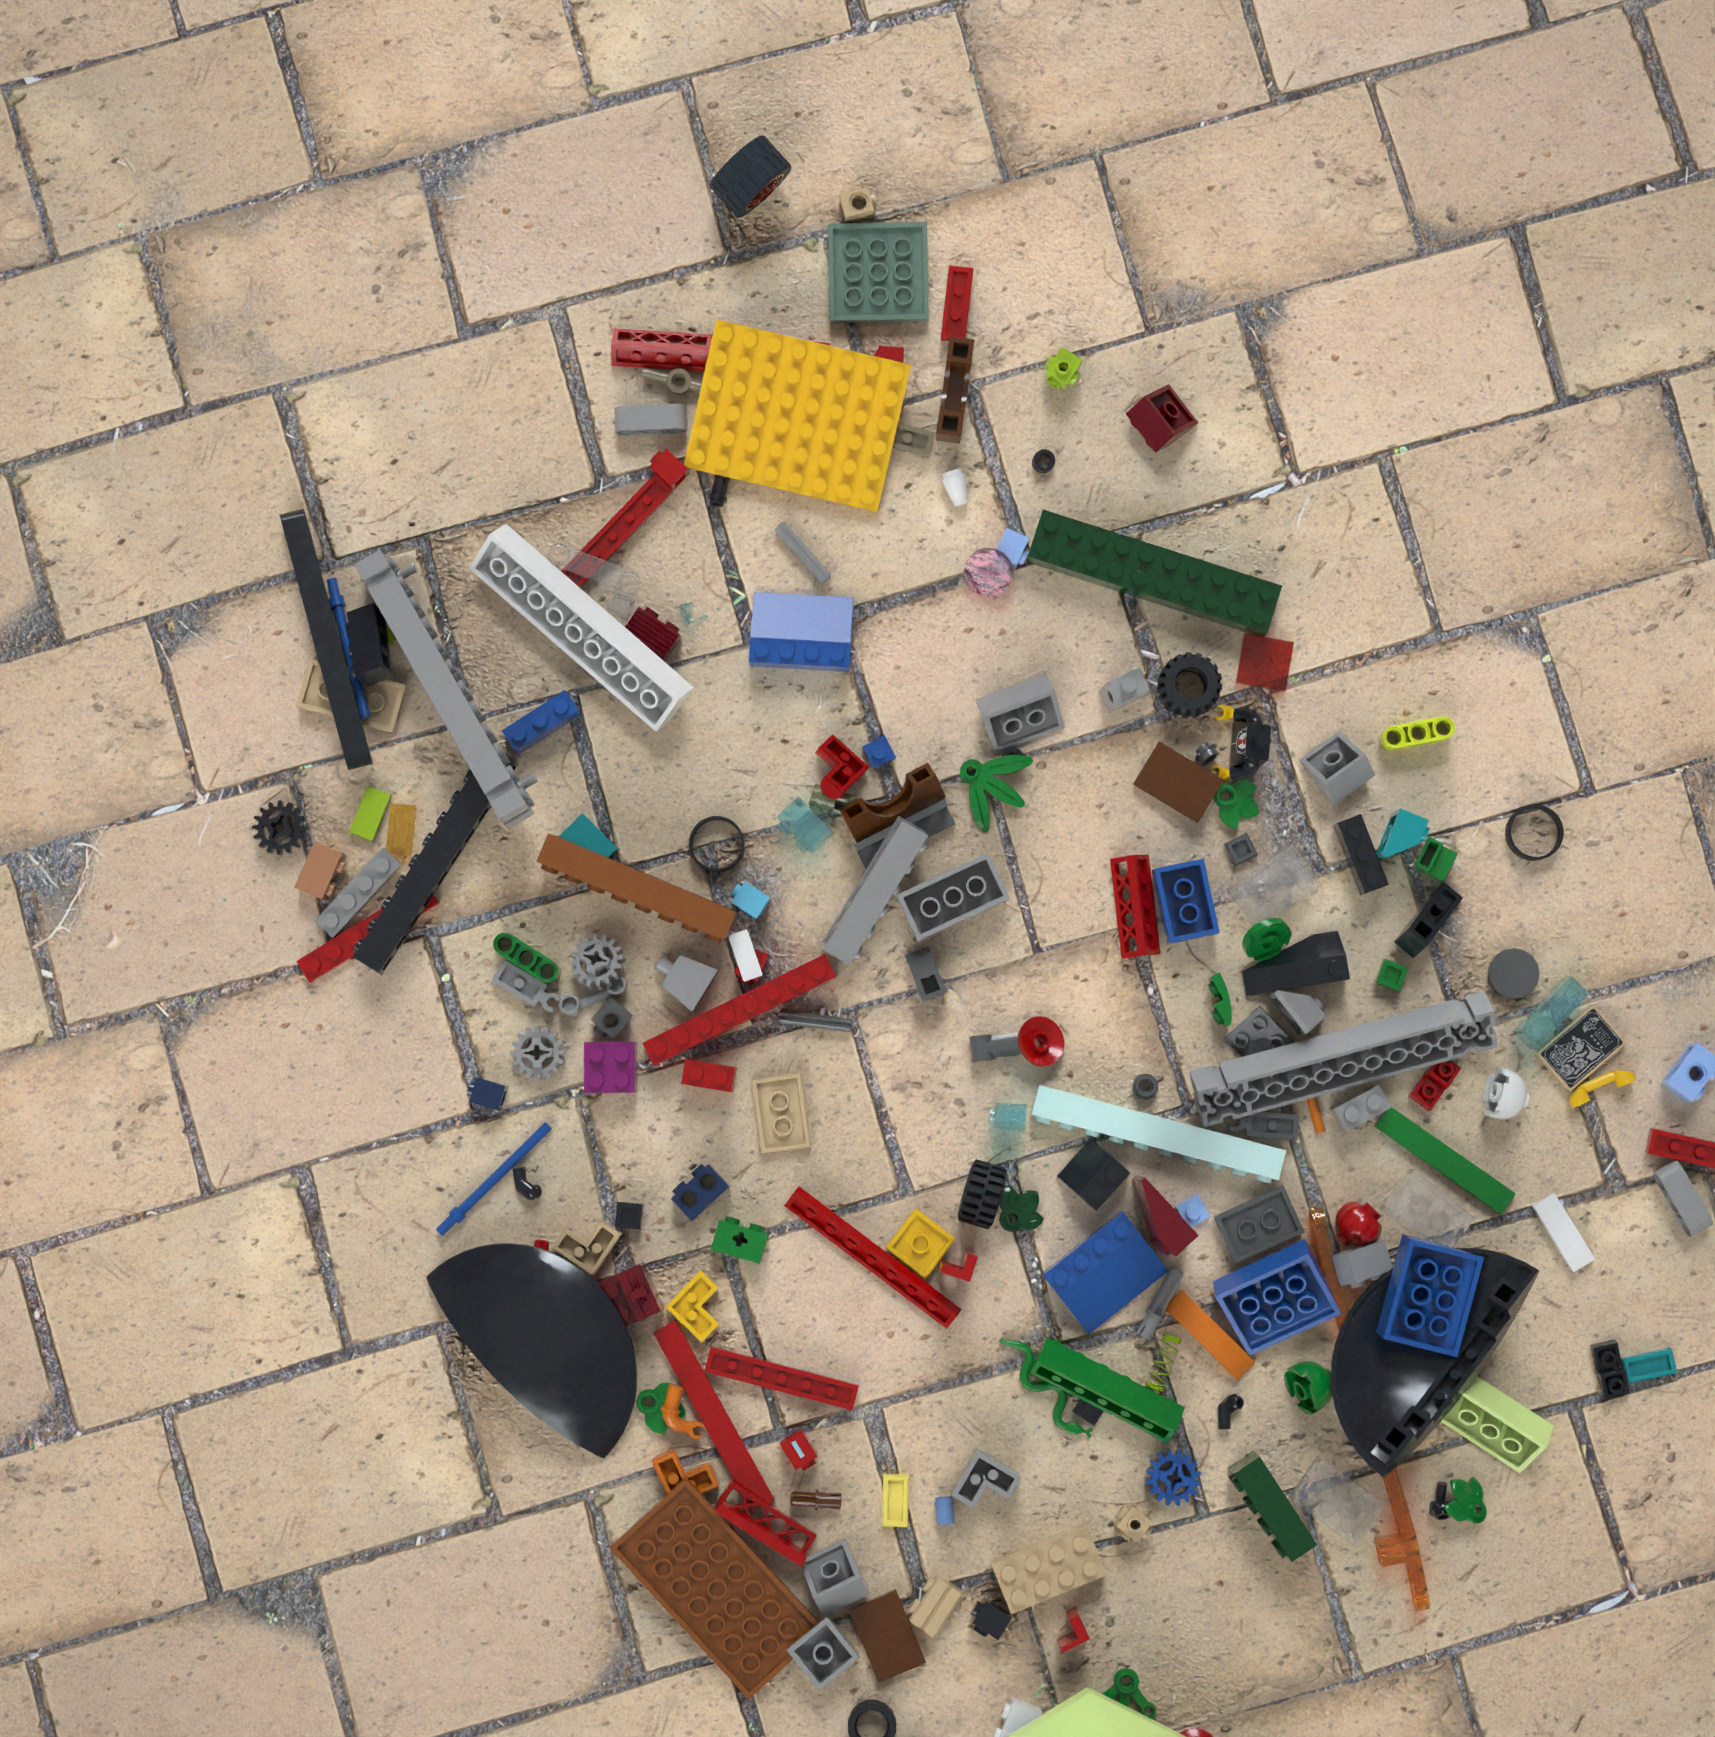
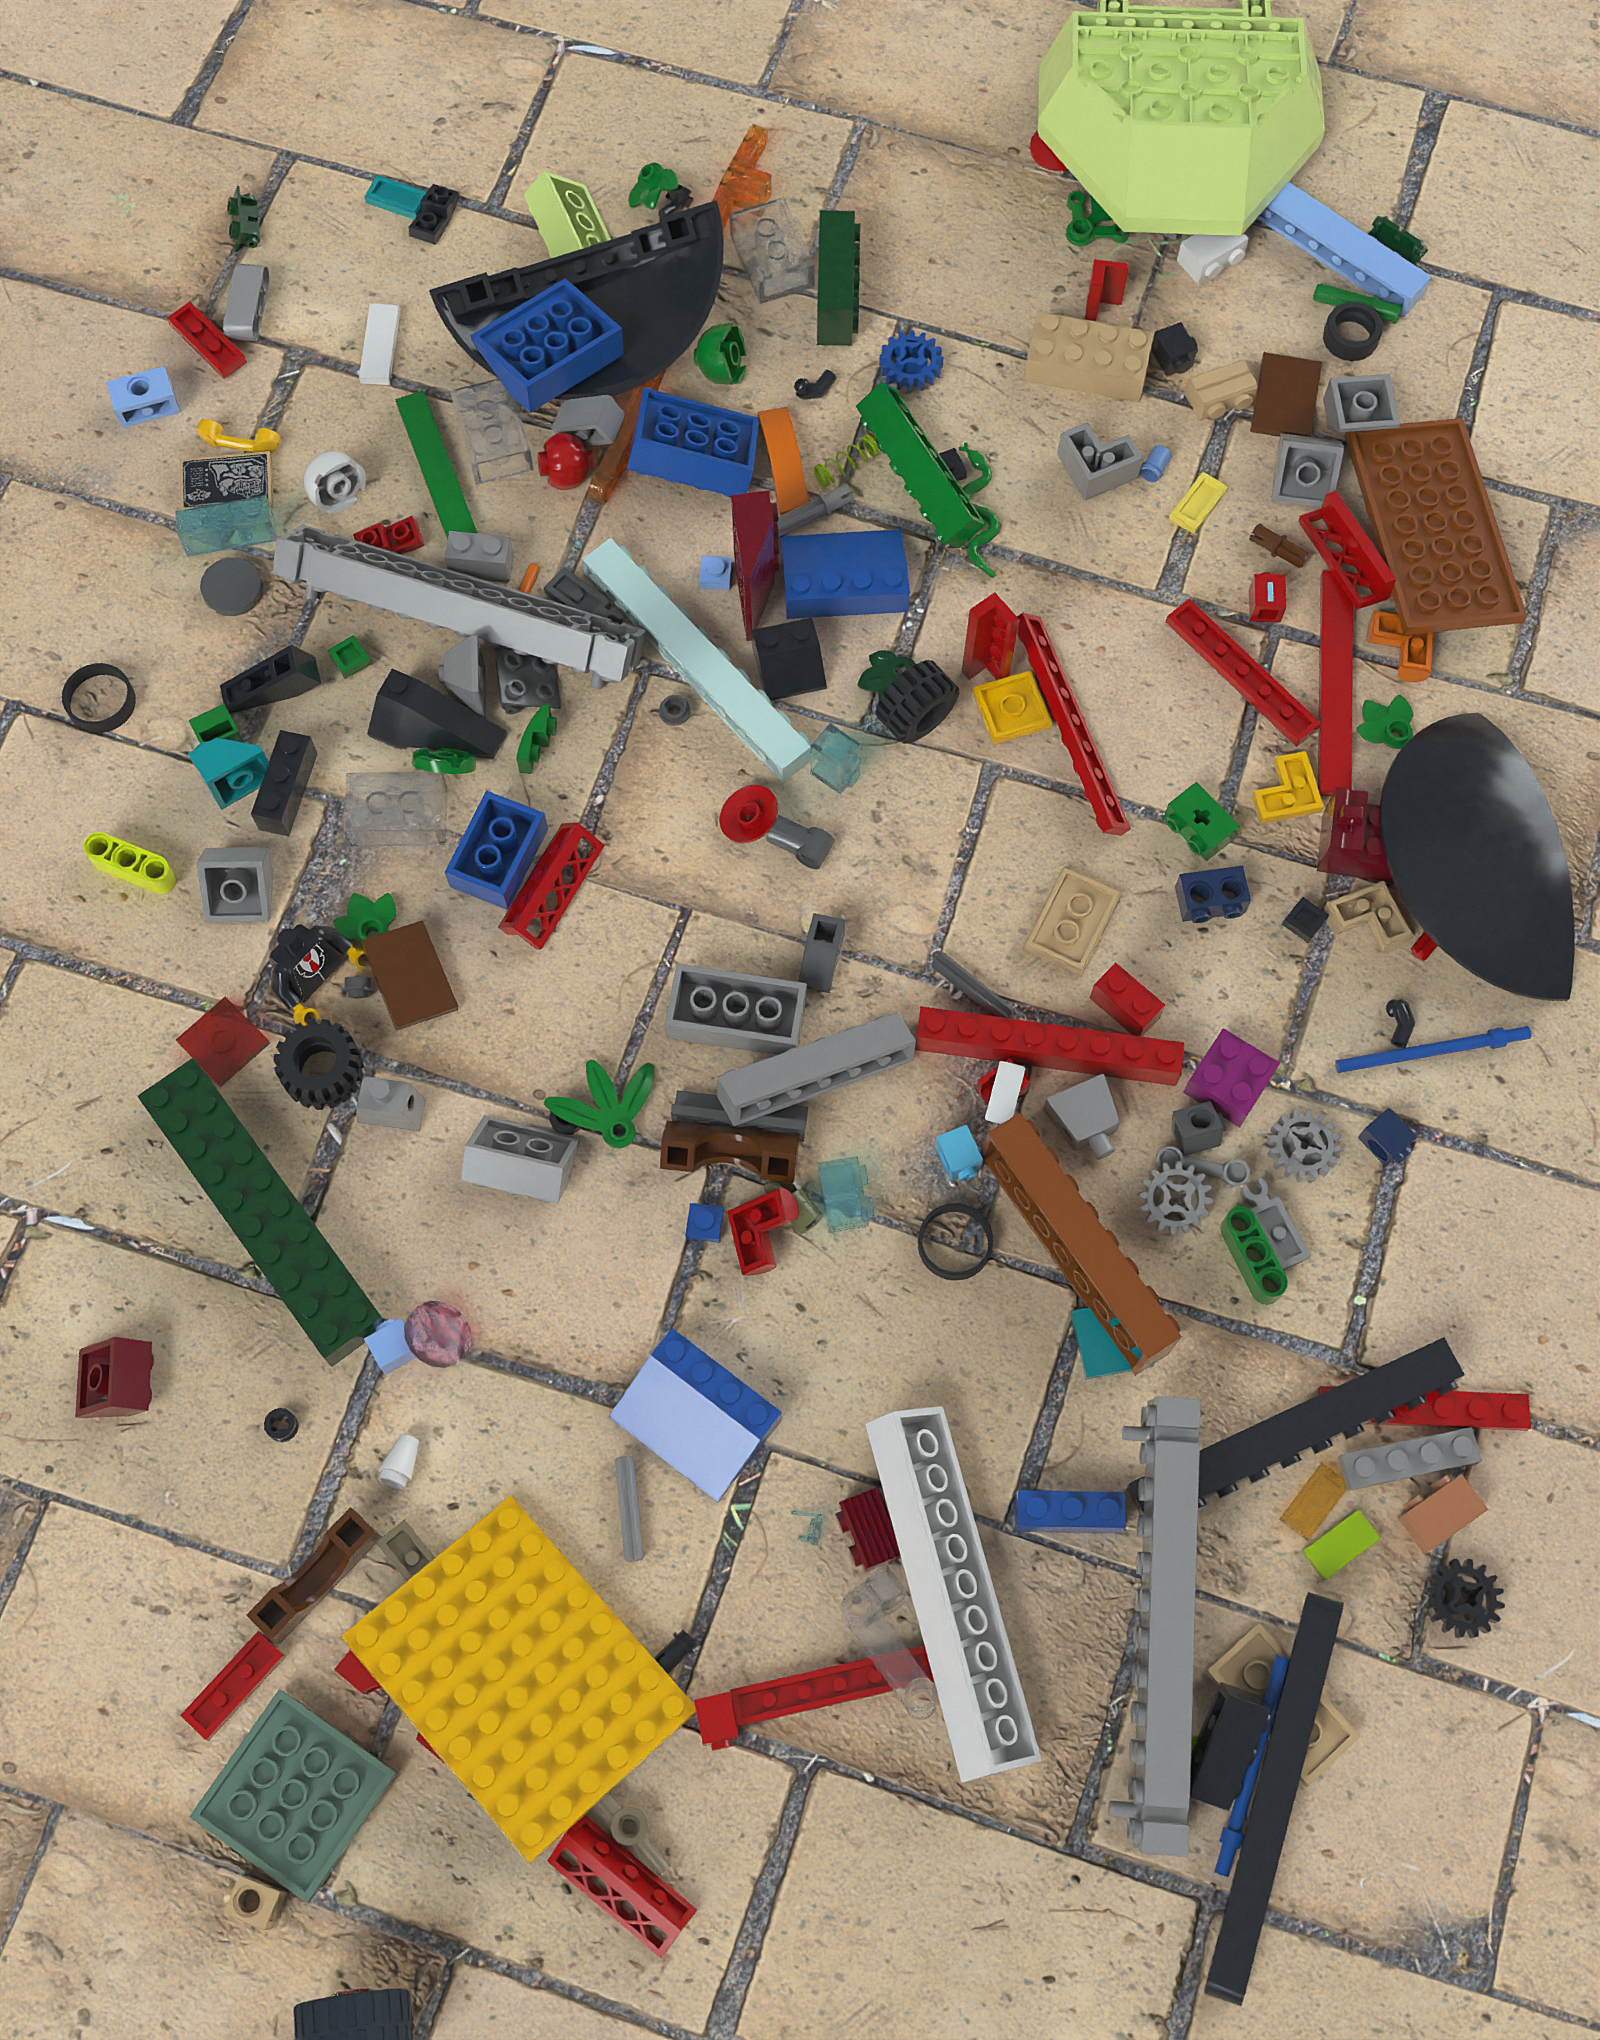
camera: 150 degrees left, 15 degrees down
light grey beam [615,404,687,435] -> none
orange piece [660,1384,705,1439] -> none
lime brick [1044,347,1083,391] -> none
tan brick [1114,1502,1153,1543] -> none
dark grey plate [1213,1185,1305,1264] -> none
dark grey tile [1224,833,1258,866] -> none

